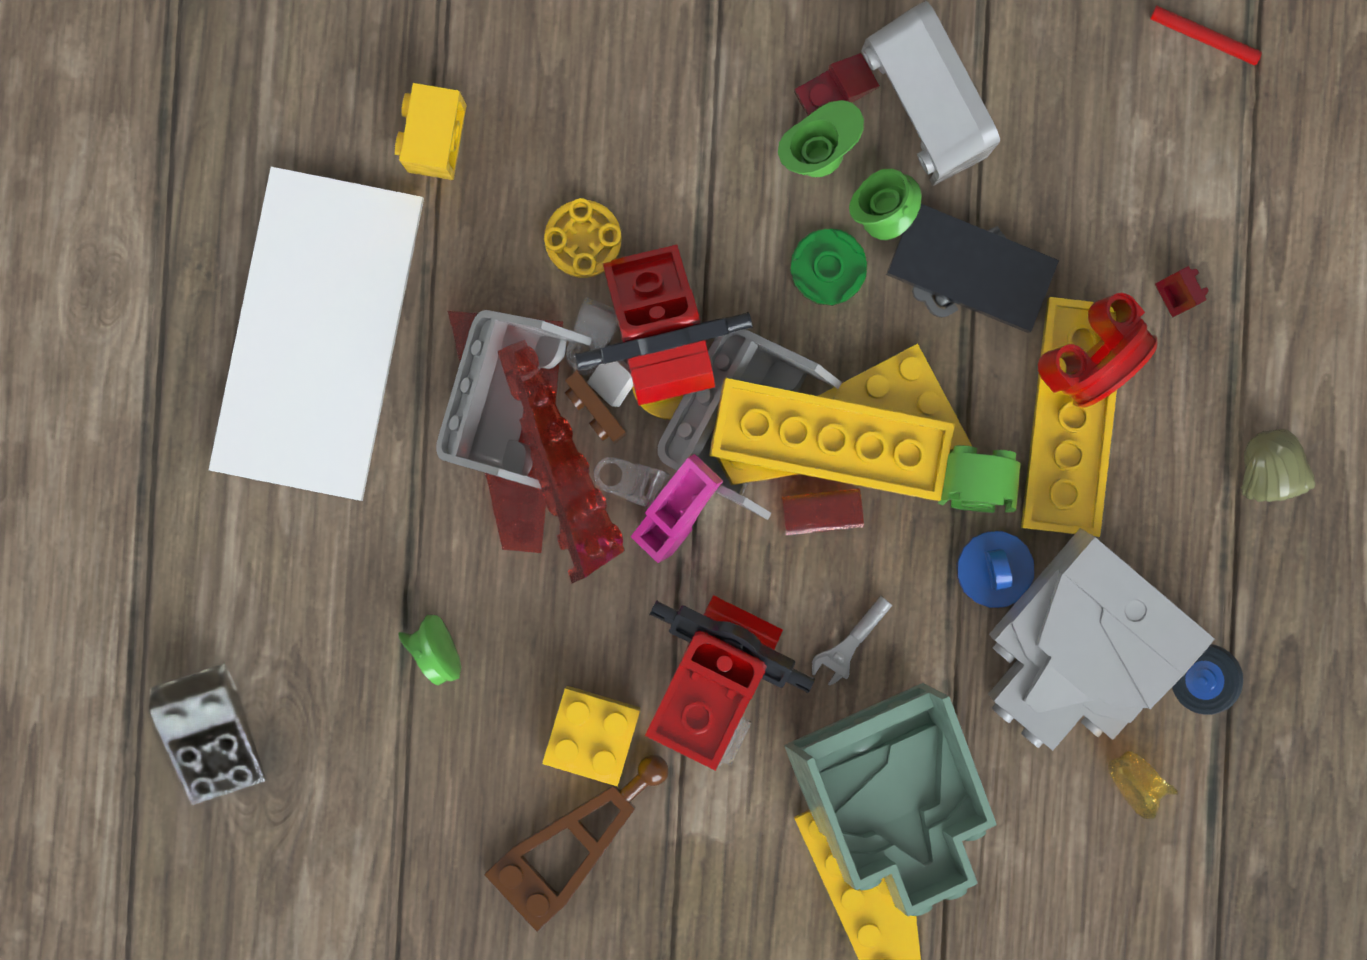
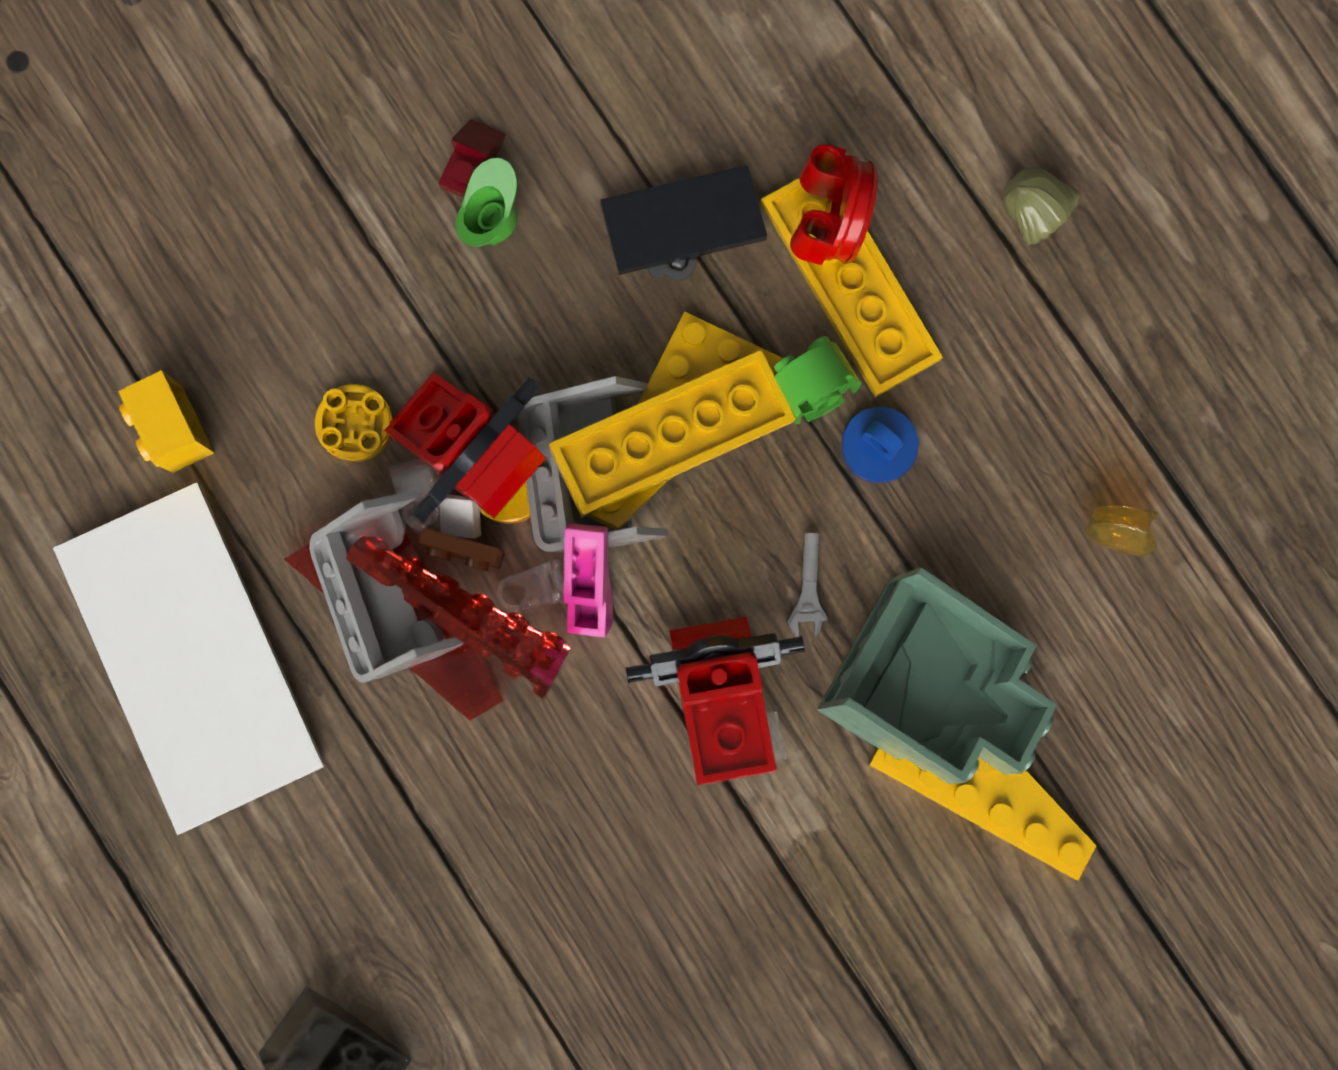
camera: 40 degrees left, 5 degrees down
bright green piece [398,614,462,686] -> none
reddish brown plate [484,755,669,931] -> none
yellow brick [542,686,641,787] -> none
clear red brick [781,488,864,536] -> none
green tile [790,229,867,306] -> none
bright green piece [849,169,922,240] -> none
light grey windscreen [861,1,1000,186] -> none
light grey panel [988,528,1215,751] -> none
dark red tile [1155,266,1209,318] -> none
black wheel [1172,644,1243,715] -> none

